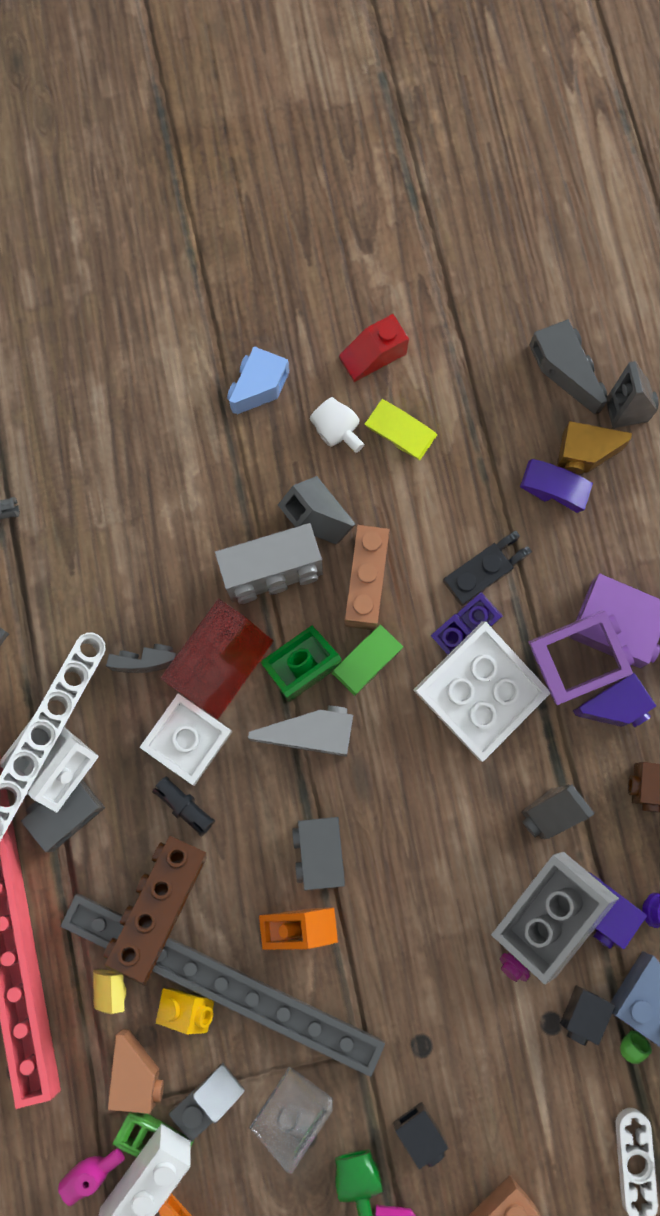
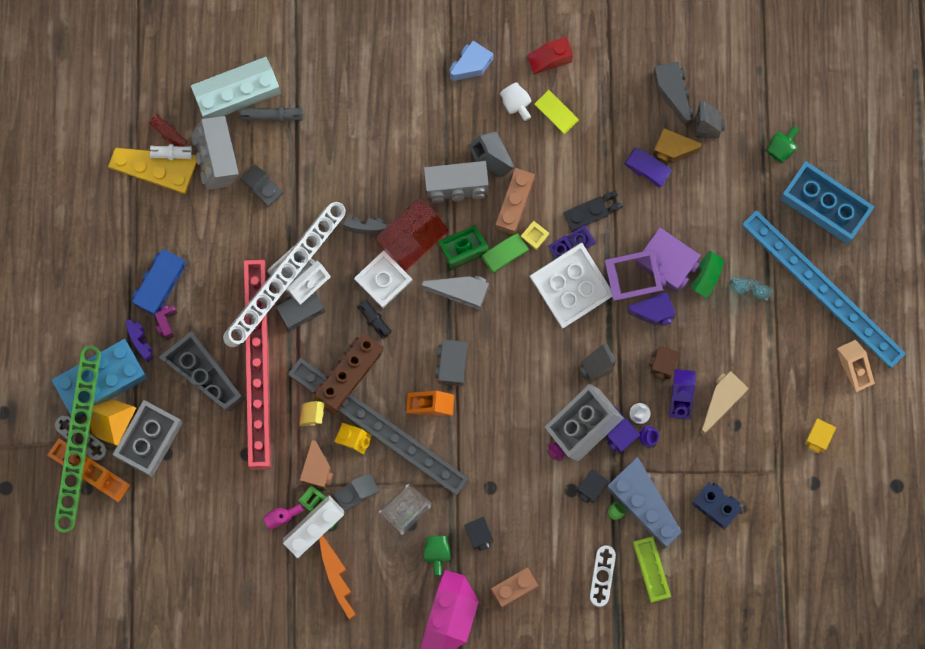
camera: 10 degrees right, 0 degrees up
none -> light yellow plate [521,221,550,251]
none -> white plate [629,403,651,424]

